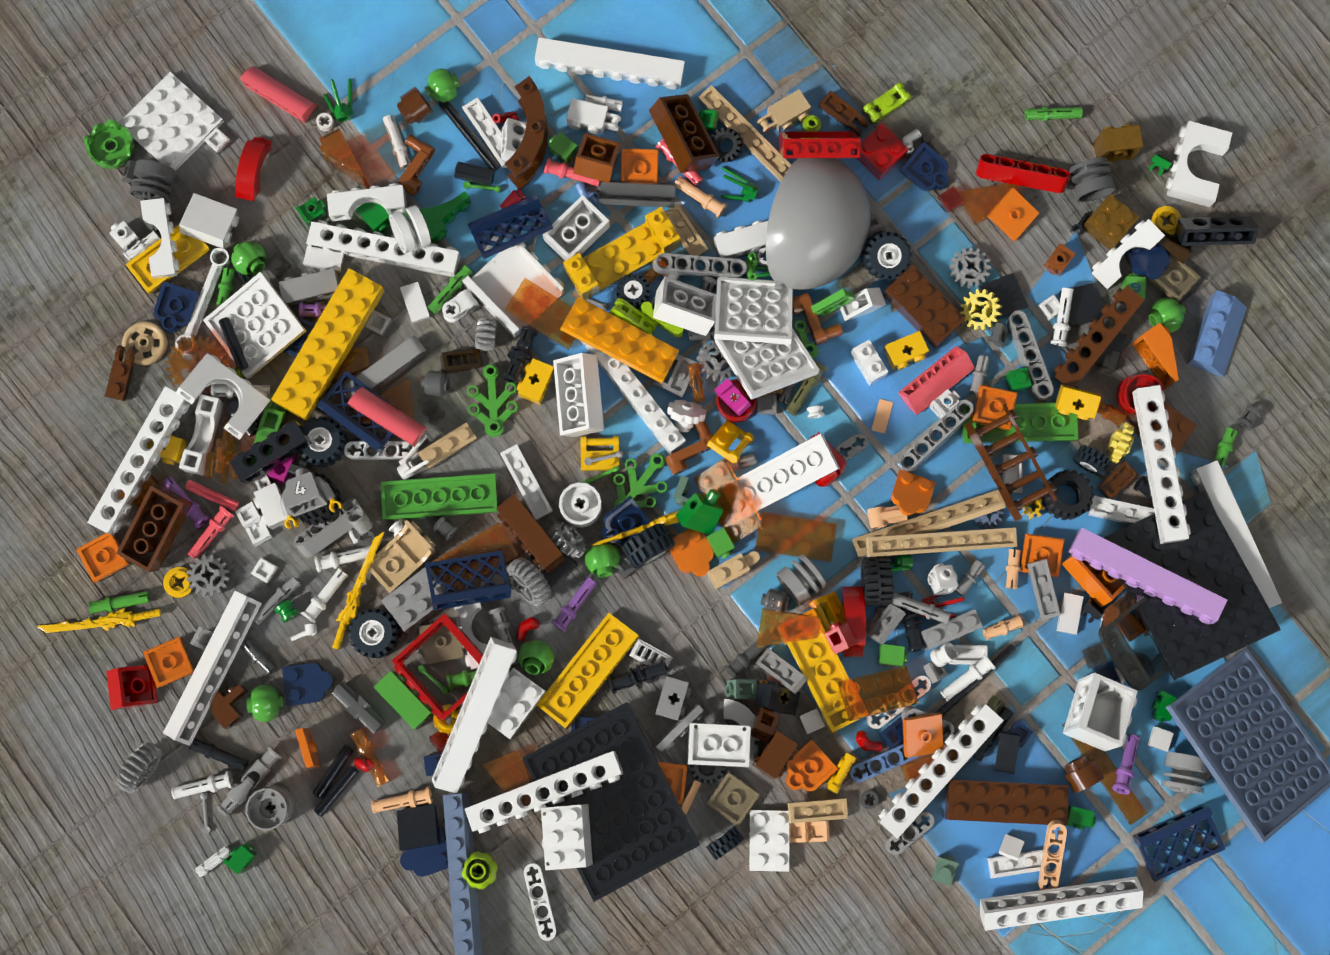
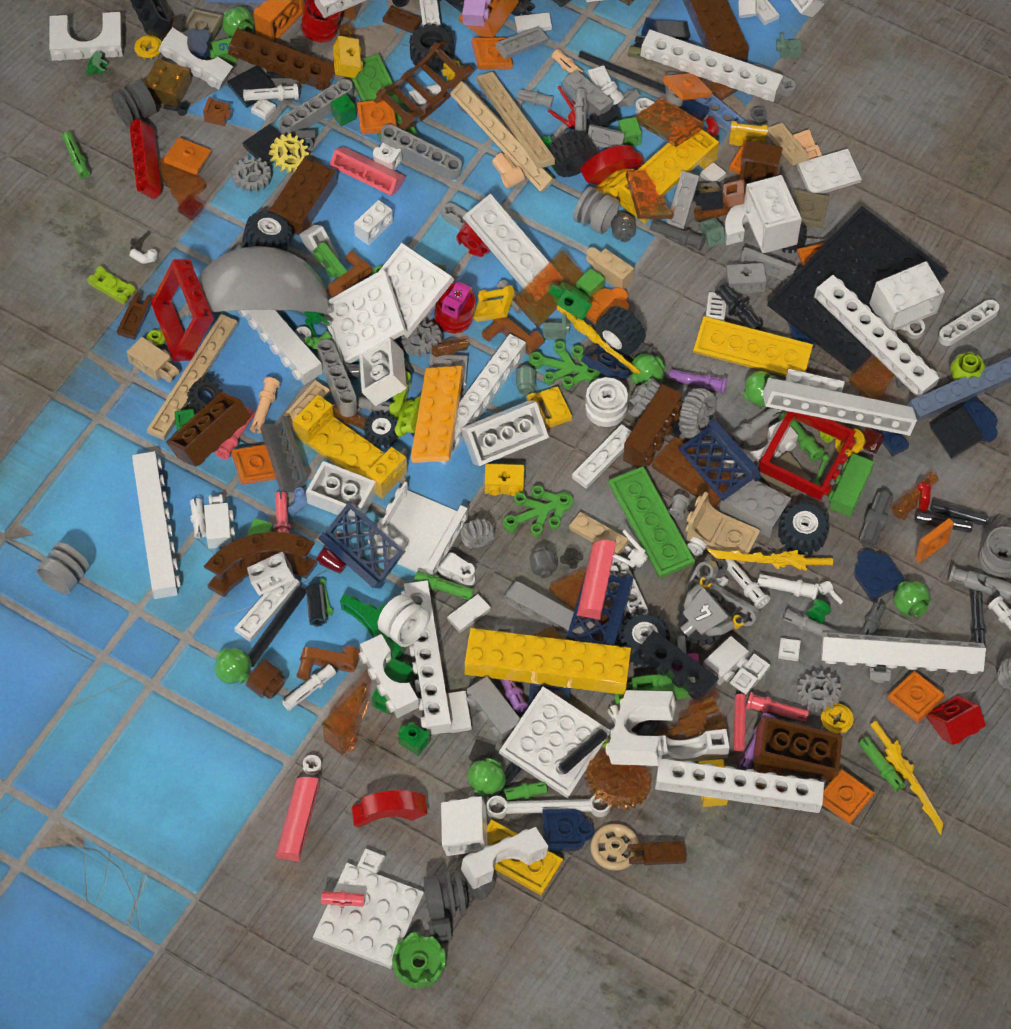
camera: 110 degrees left, 20 degrees down
white brick [109,221,141,251] -> none
white pin [123,231,160,261] -> none
reddish brown brick [212,684,248,729] -> none
green plant [323,79,354,122] -> none
light nougat pin [371,786,433,813] -> none
dark brown slope [440,349,482,374] -> none
red arm [492,111,519,123] -> none
black piece [502,326,538,384] -> none
clear orange plate [505,278,577,350] -> none
red arm [515,617,540,642] -> none
dark orange brick [573,133,621,183] -> none
light grey hinge [584,450,624,466] -> none
bright green hinge [584,465,620,485] -> none
white plant [667,400,706,432] -> none
black wheel [706,826,744,860] -> none
green plant [721,166,759,203] -> none
clear orange plate [755,512,837,562] -> none
white bush [807,405,825,419] -> none
red brick [824,621,860,654] -> none
red brick [857,123,908,181] -> none
light nougat sticker [871,399,893,434] -> none
yellow brick [883,331,929,370] -> none
orange plate [891,469,936,516] -> none
dark blue plate [899,142,949,191] -> none
white brick [928,564,958,596] -> none
white pin [940,654,995,702] -> none
light grey axle [970,355,989,393] -> none
light nougat pin [1005,549,1021,589] -> none
black wheel [1073,445,1112,476] -> none
pearl gold brick [1093,124,1143,162] -> none
light yellow gear [1107,422,1135,464] -> none
none -> coral pin [321,890,364,908]
none -> sand green brick [516,365,536,395]

